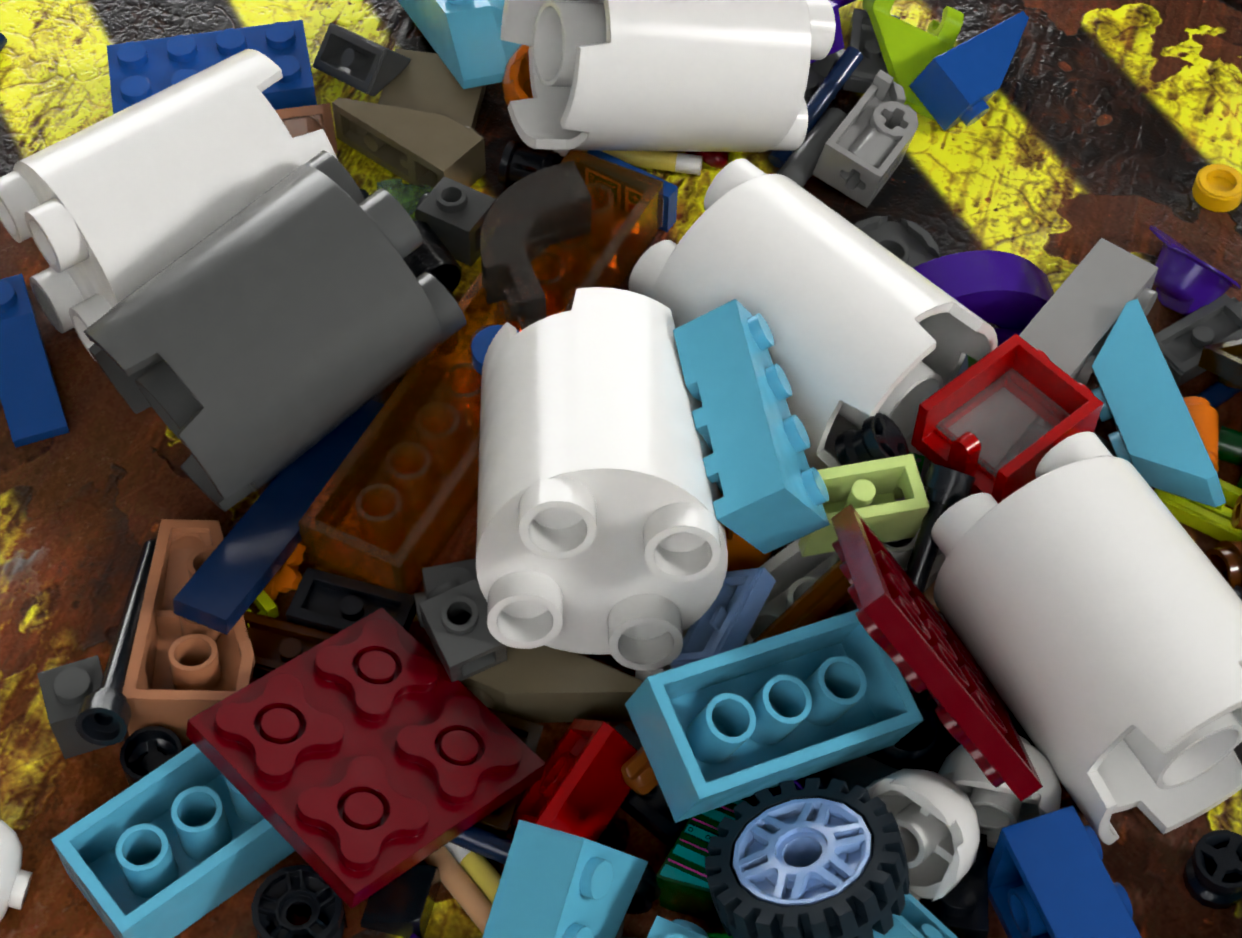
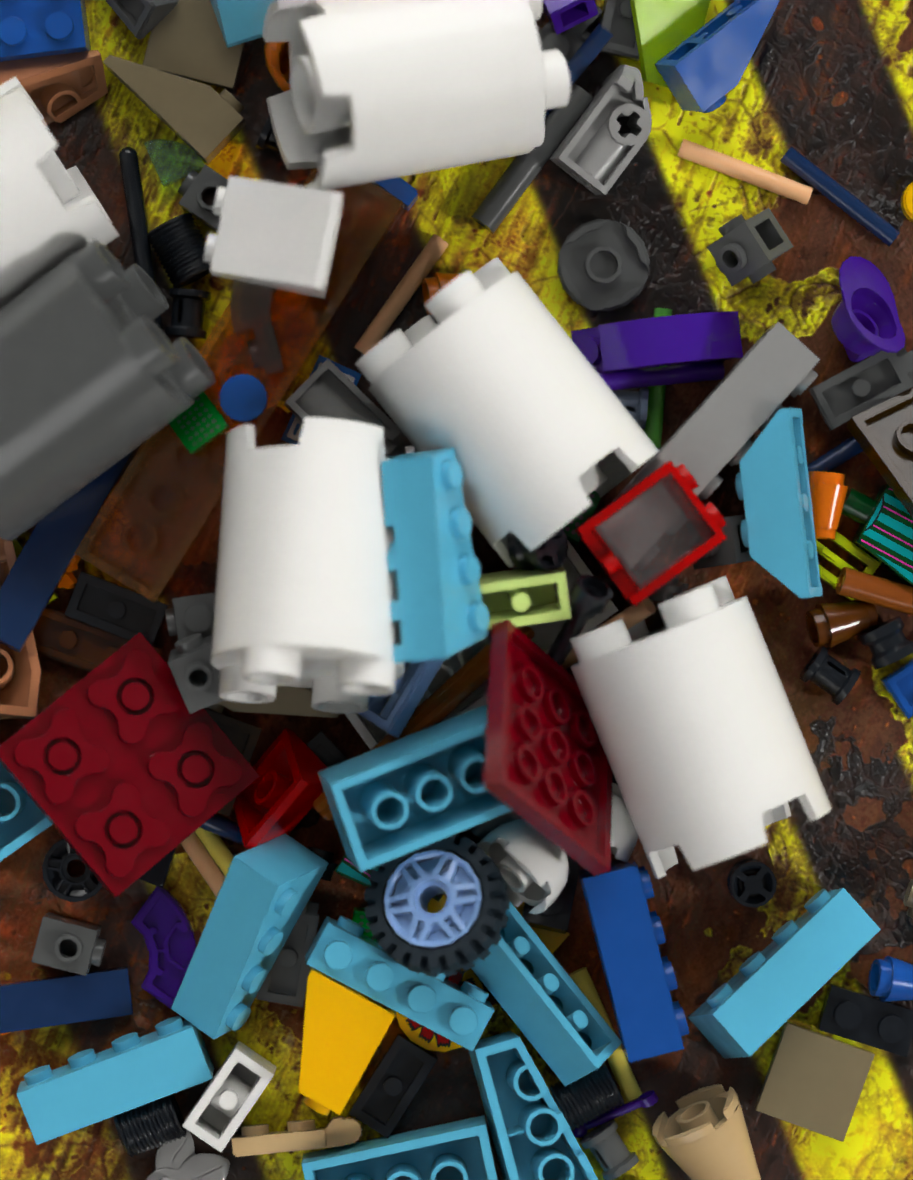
camera: 10 degrees right, 35 degrees up
none -> green slope [169,392,231,455]
none -> white slope [203,176,344,299]
none -> light nougat bar [677,139,813,205]
none -> dark grey brick [707,208,794,286]
none -> dark blue bar [780,147,900,247]

